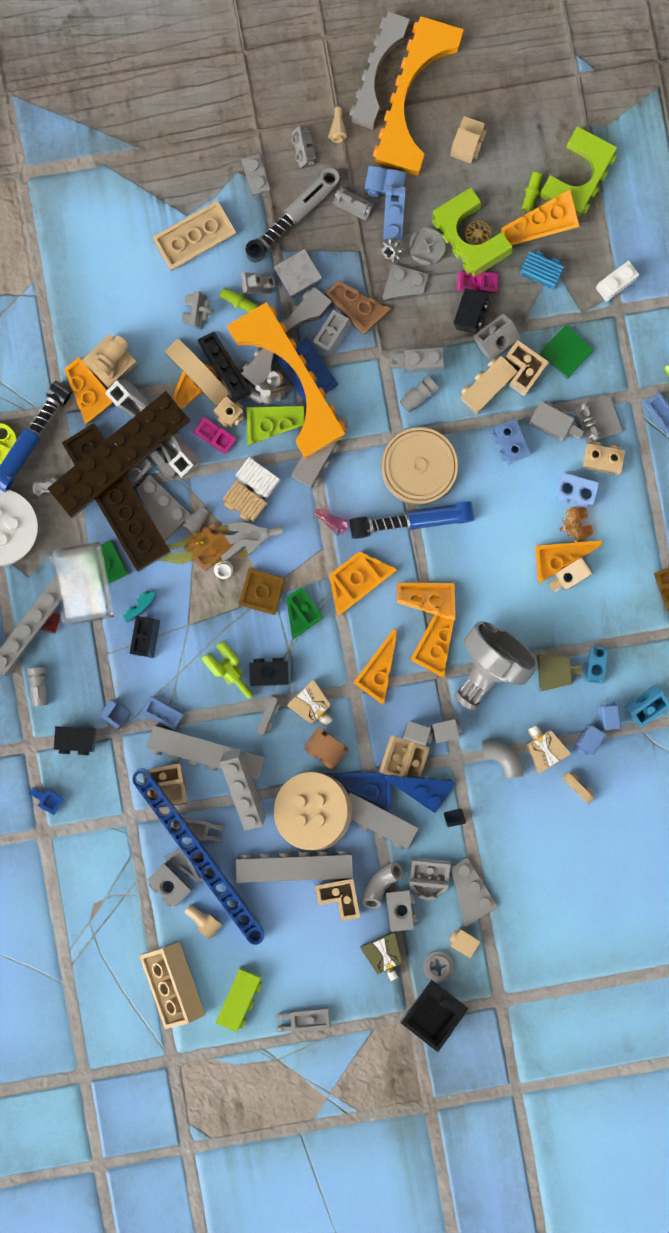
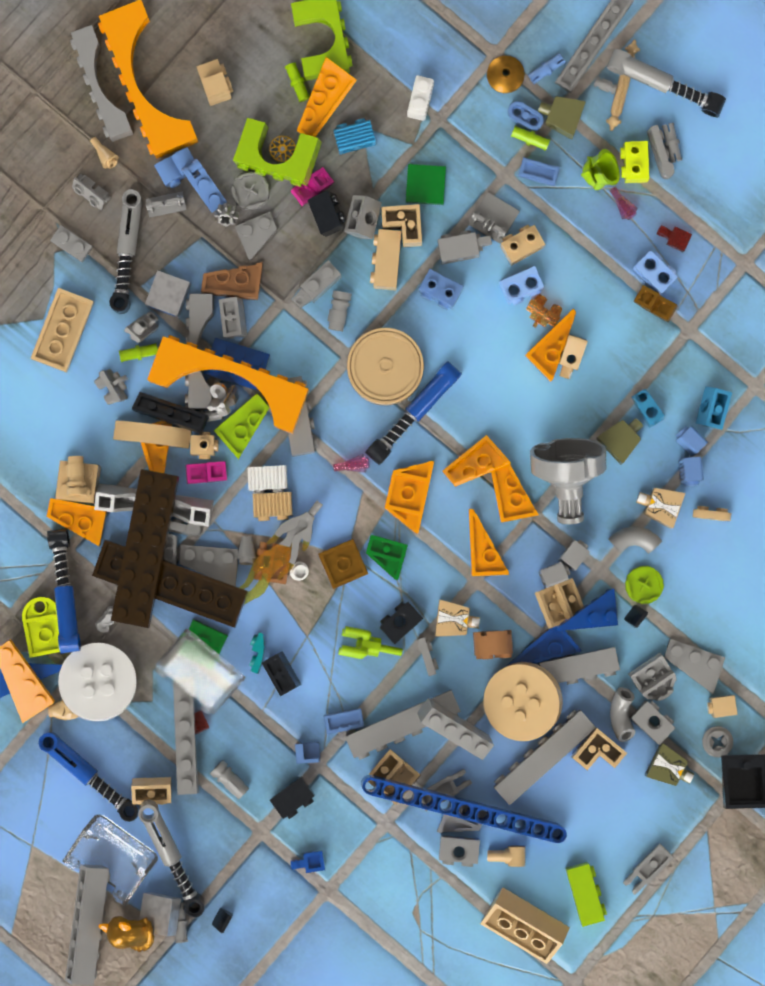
camera: 30 degrees left, 0 degrees up
none -> lime tile [625,566,664,604]

